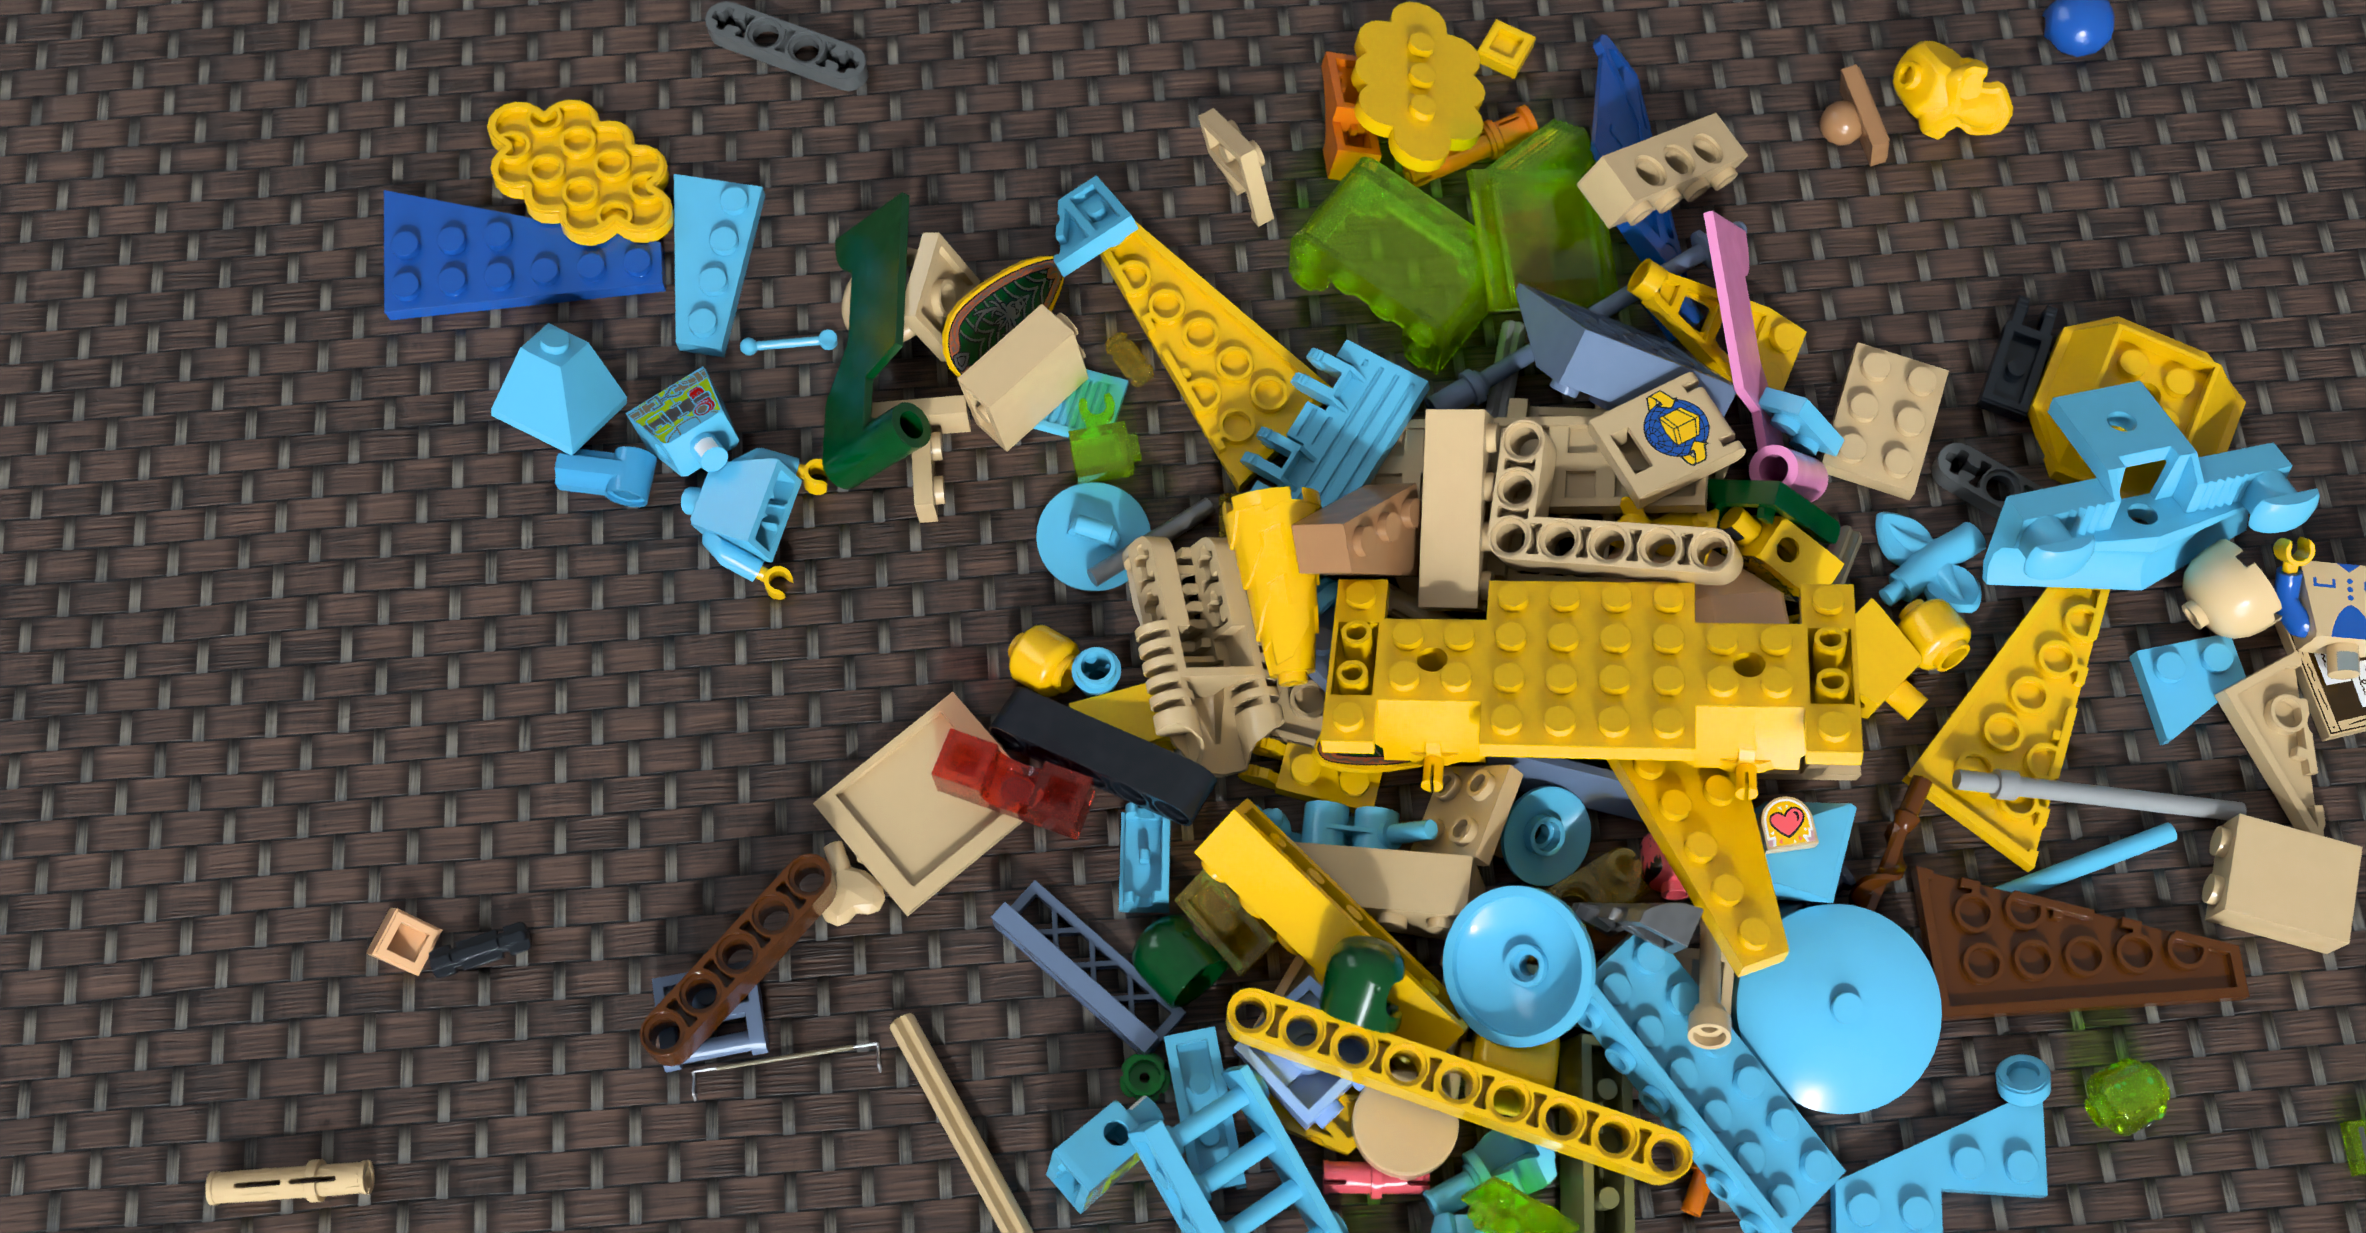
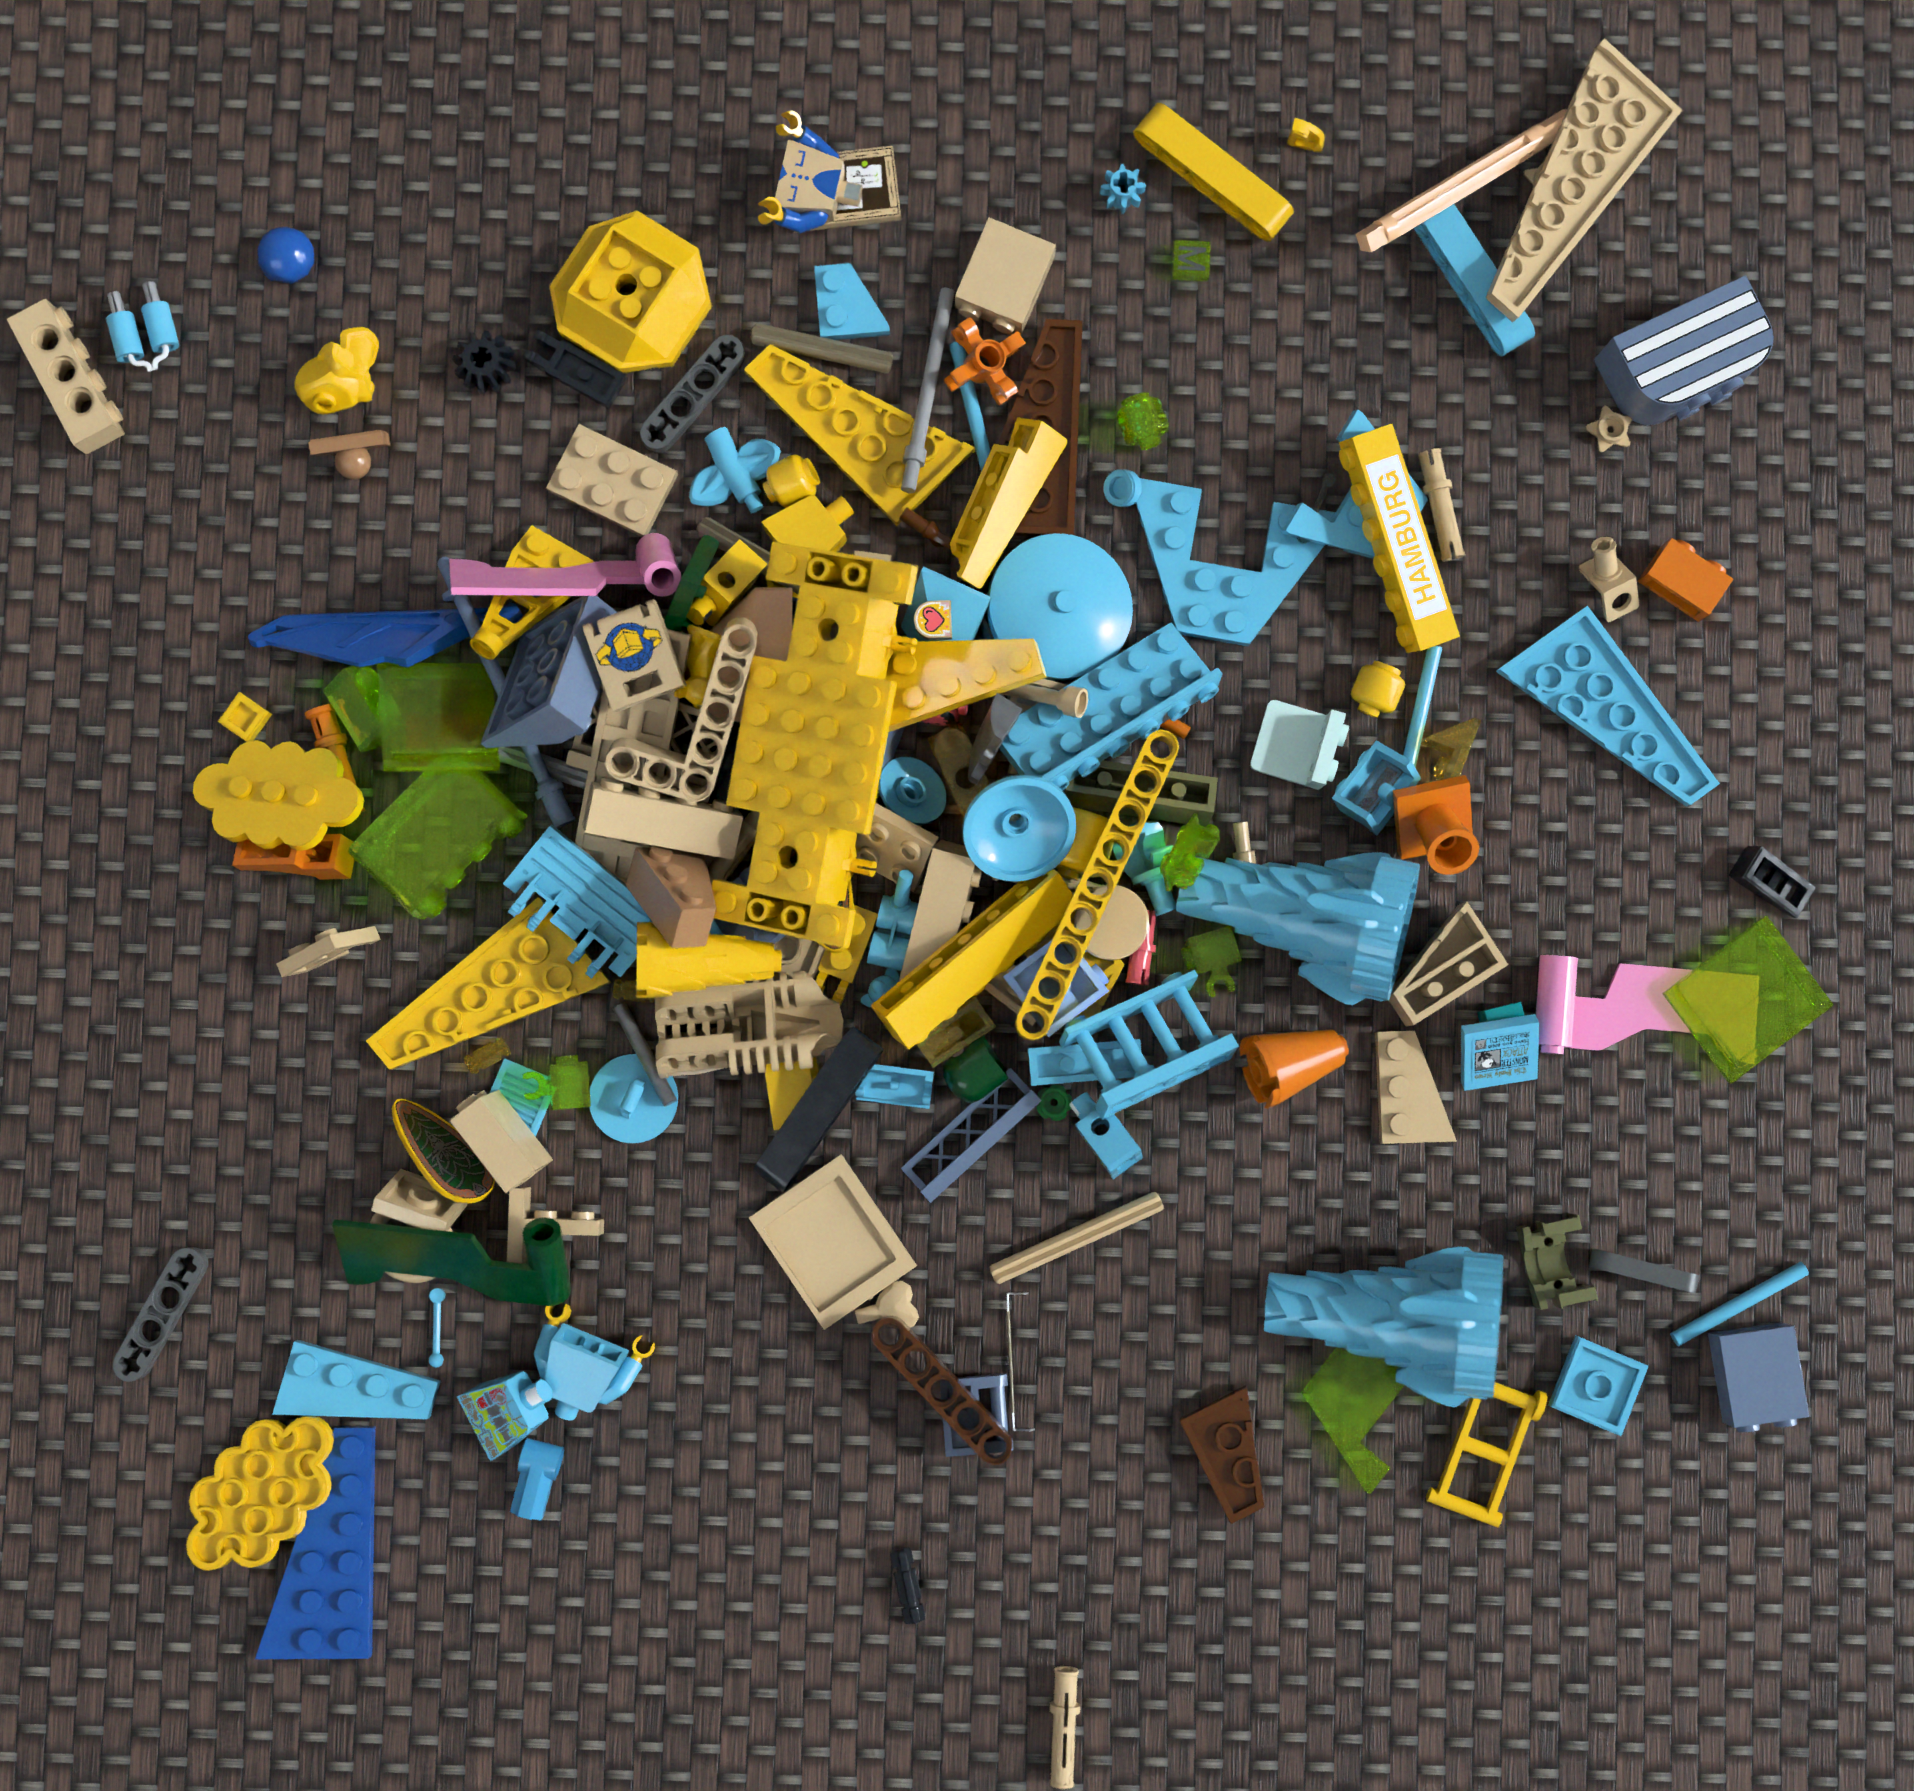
camera: 85 degrees left, 15 degrees up
light nougat slope [366,908,443,976] -> none
medium azure slope [491,323,627,456] -> none
clear red arch [931,728,1096,840] -> none
yellow head [1008,625,1080,697] -> none
medium azure wing [1054,175,1139,277] -> none
medium azure cone [1071,647,1121,698] -> none
dark green helmet [1319,935,1405,1033] -> none
tan brick [1576,113,1748,229] -> none
medium azure plate [1759,387,1845,456] -> none
medium azure piece [1982,381,2320,591] -> none
tan cylinder [2182,539,2282,639] -> none
tan wing [2214,651,2326,837] -> none
none -> black gear [452,330,516,395]
none -> dark tan axle [751,323,893,373]
none -> orange pin [944,317,1026,406]
none -> yellow wedge [950,417,1067,589]

